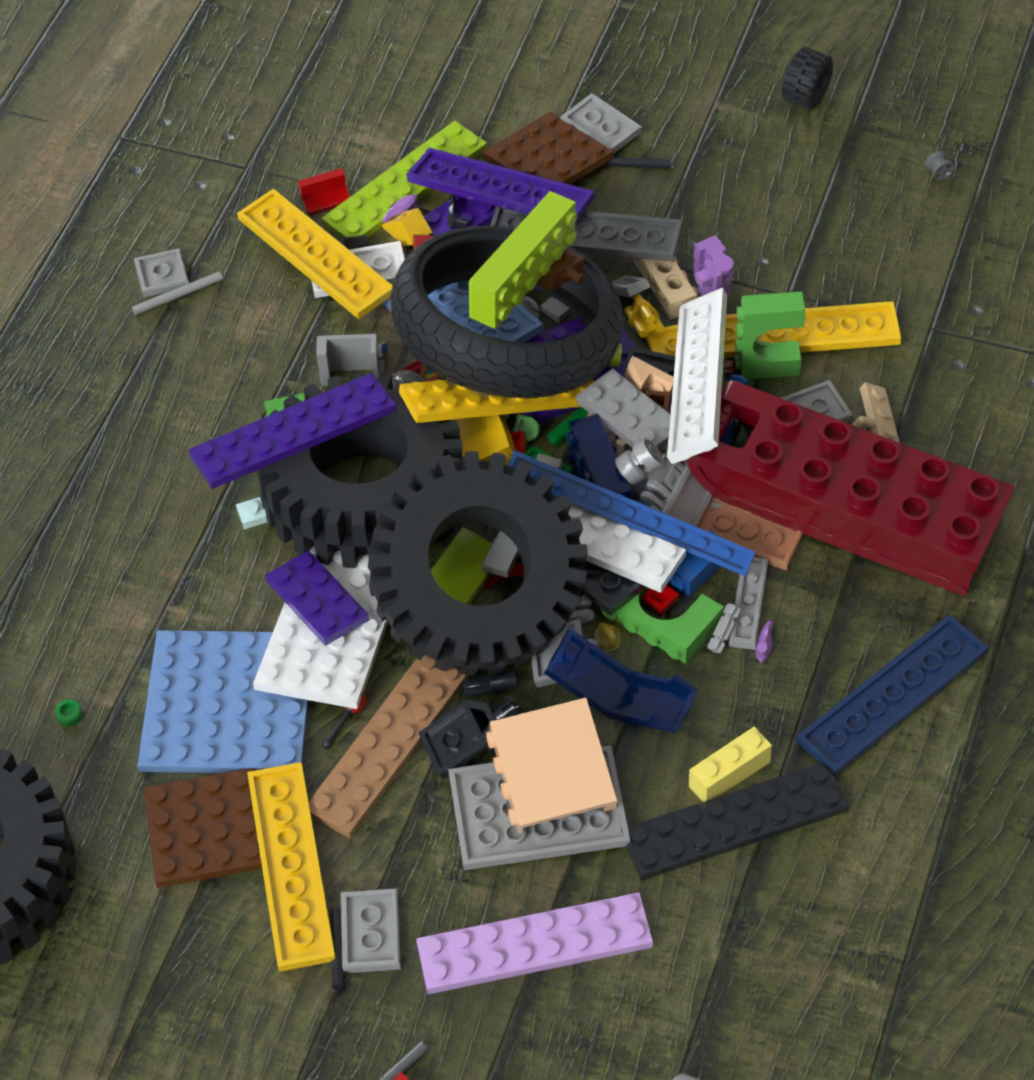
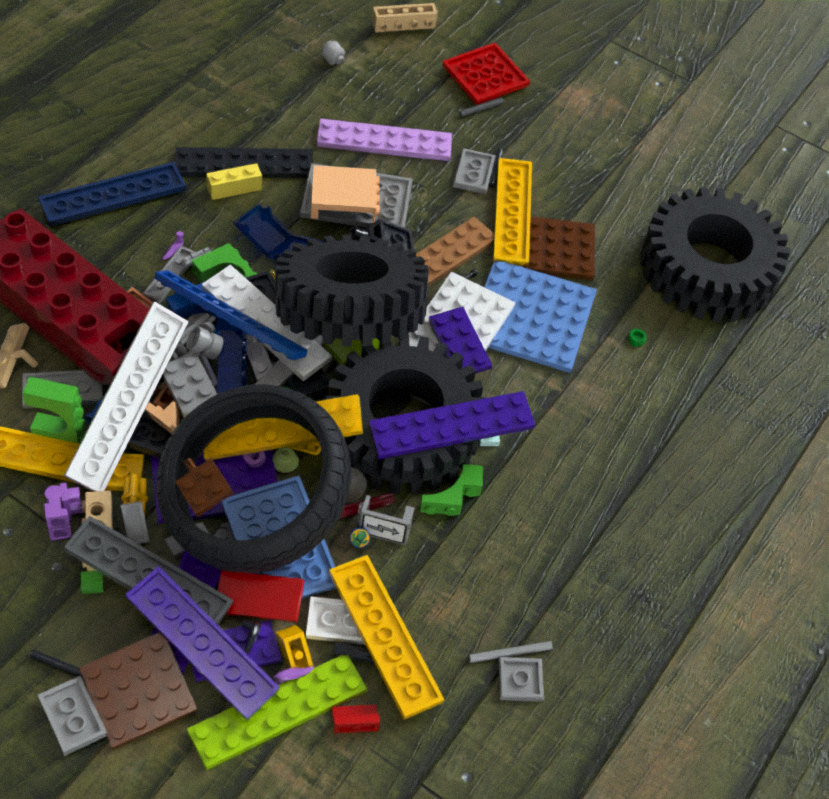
camera: 175 degrees left, 0 degrees up
lime brick [469,191,577,329] -> none

